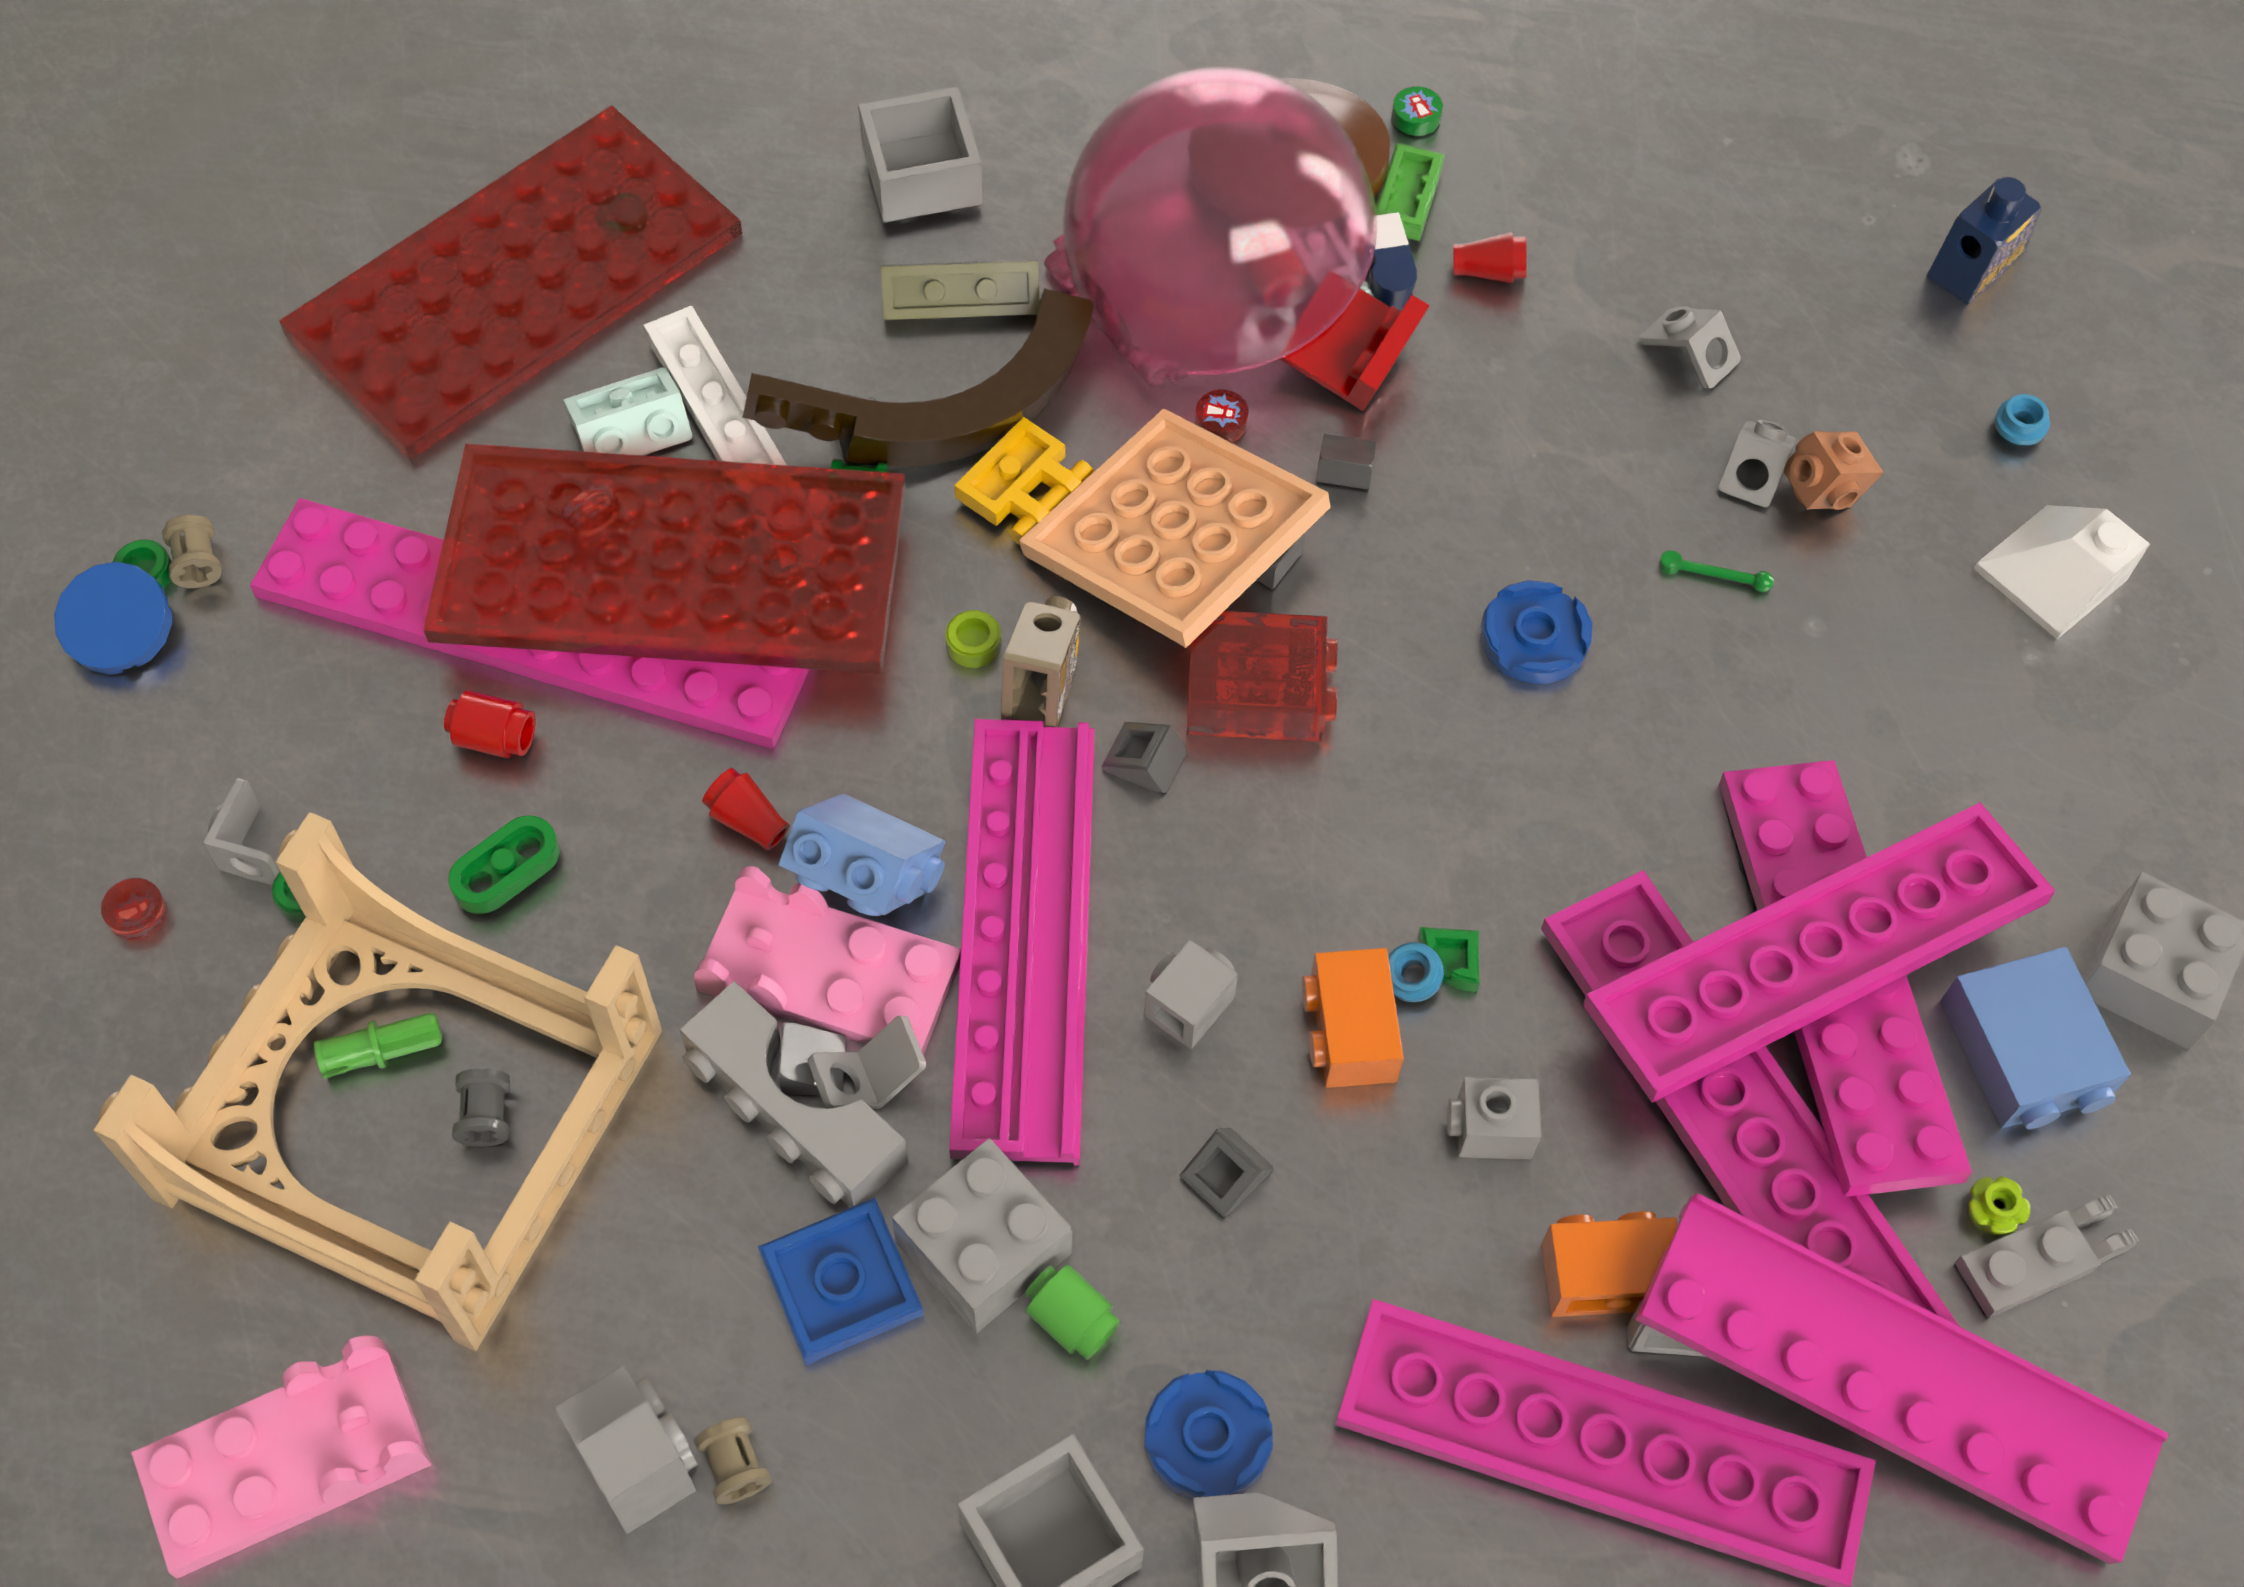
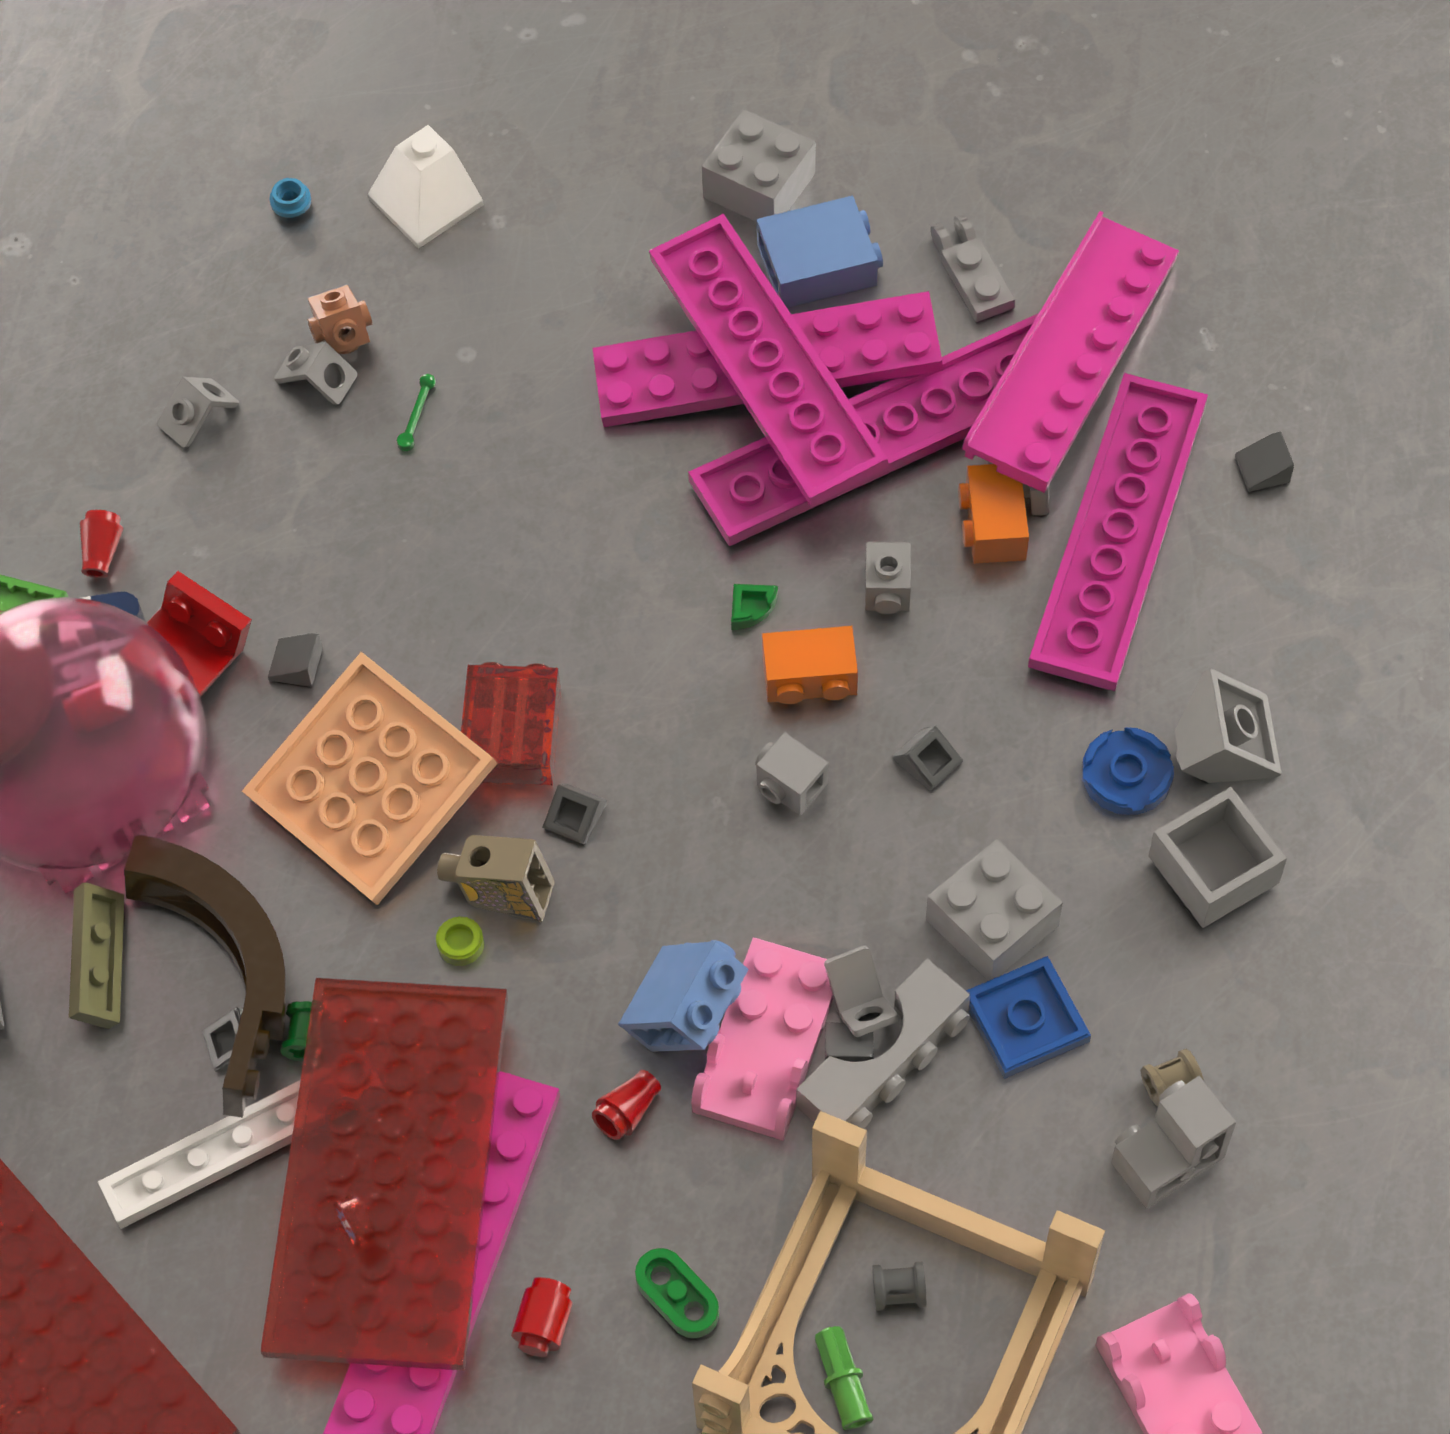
camera: 85 degrees left, 0 degrees up
light aqua bracket [563,367,692,471] -> none
dark pink plate [949,719,1095,1166] -> none
yellow plate [954,417,1094,546] -> none
bright green brick [1025,1264,1121,1360] -> none
clear red tile [1195,389,1249,442] -> none
dark azure plate [1388,942,1444,1002] -> none
blue tile [1480,580,1592,684] -> none
dark blue torso [1927,177,2042,305] -> none
lime plate [1968,1176,2030,1235] -> none

